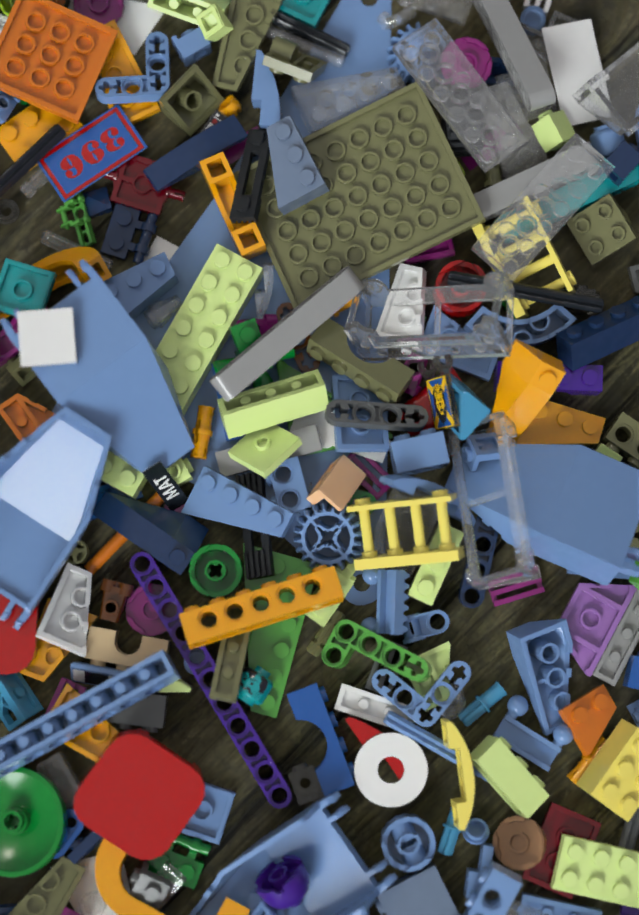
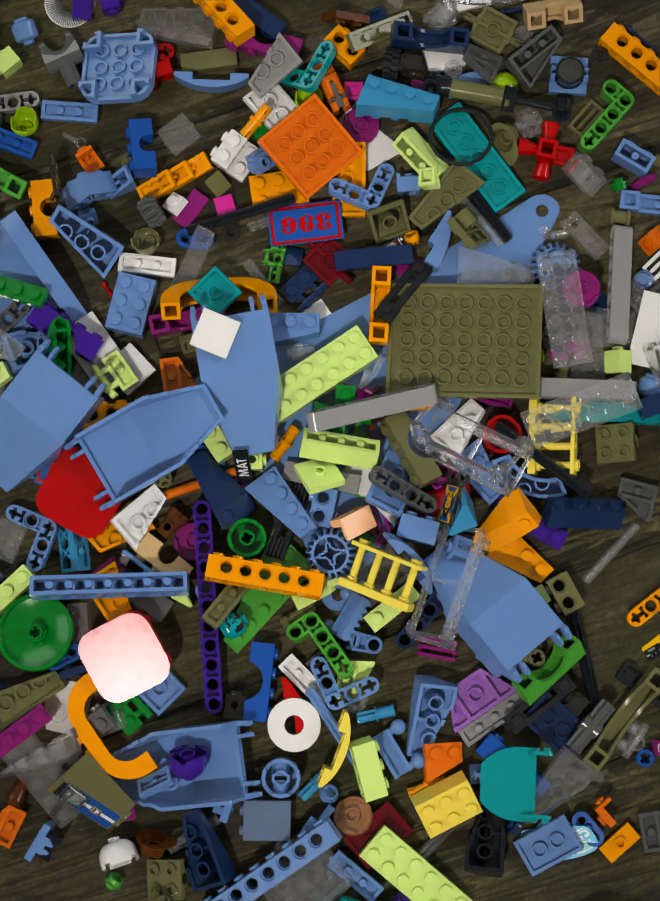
camera: 30 degrees right, 0 degrees up
sand blue wedge [266,115,330,215] -> none

